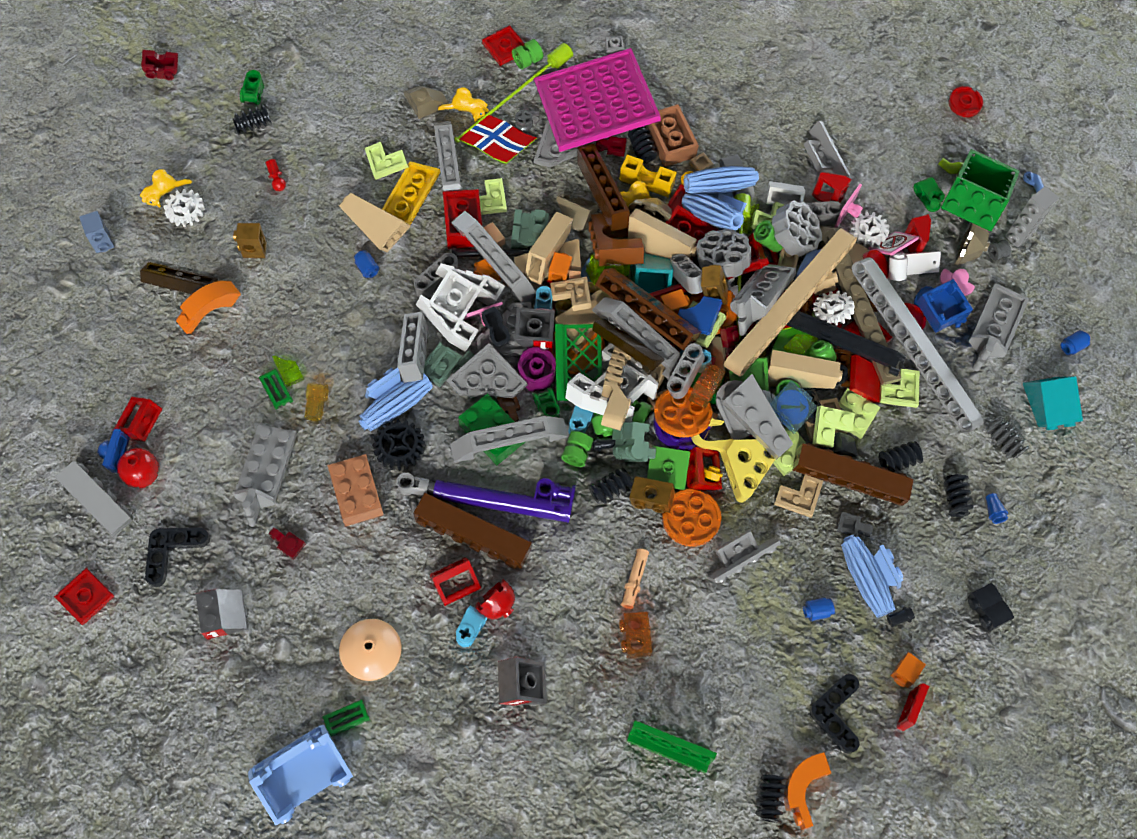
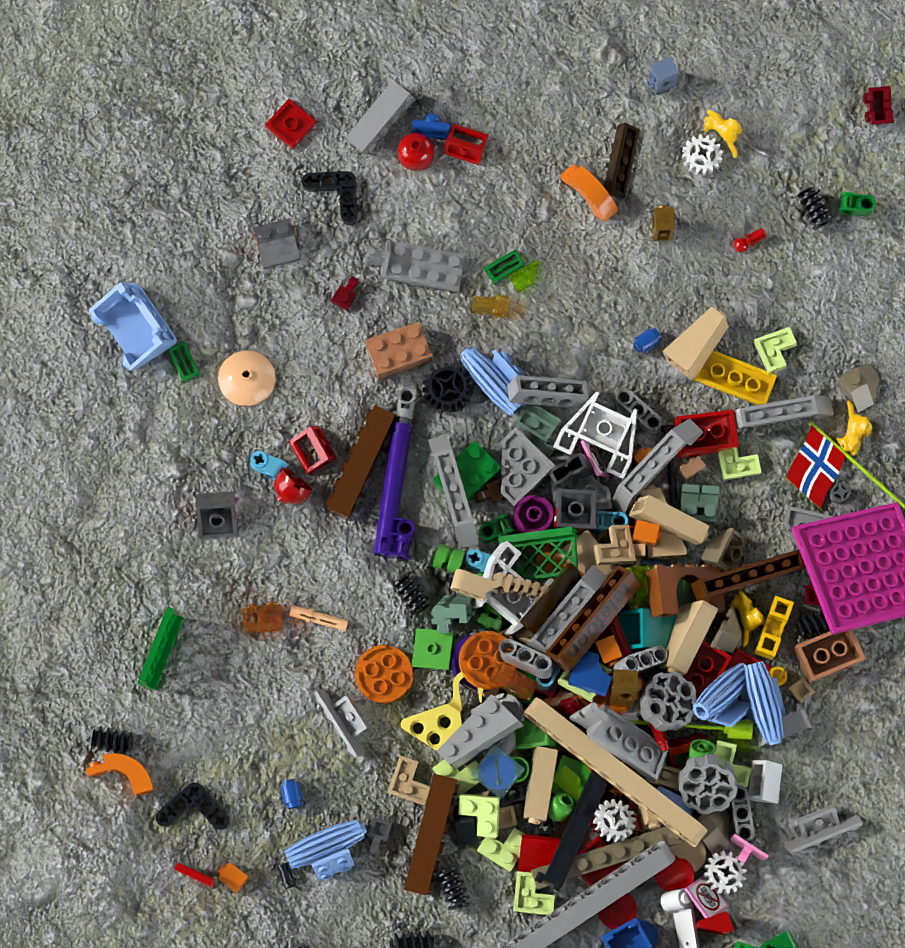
camera: 90 degrees right, 10 degrees up
pearl gold brick [629,476,675,513] -> none
red tile [686,447,722,490] -> none
yellow plate [704,466,723,481] -> none
red tile [812,172,851,203] -> none

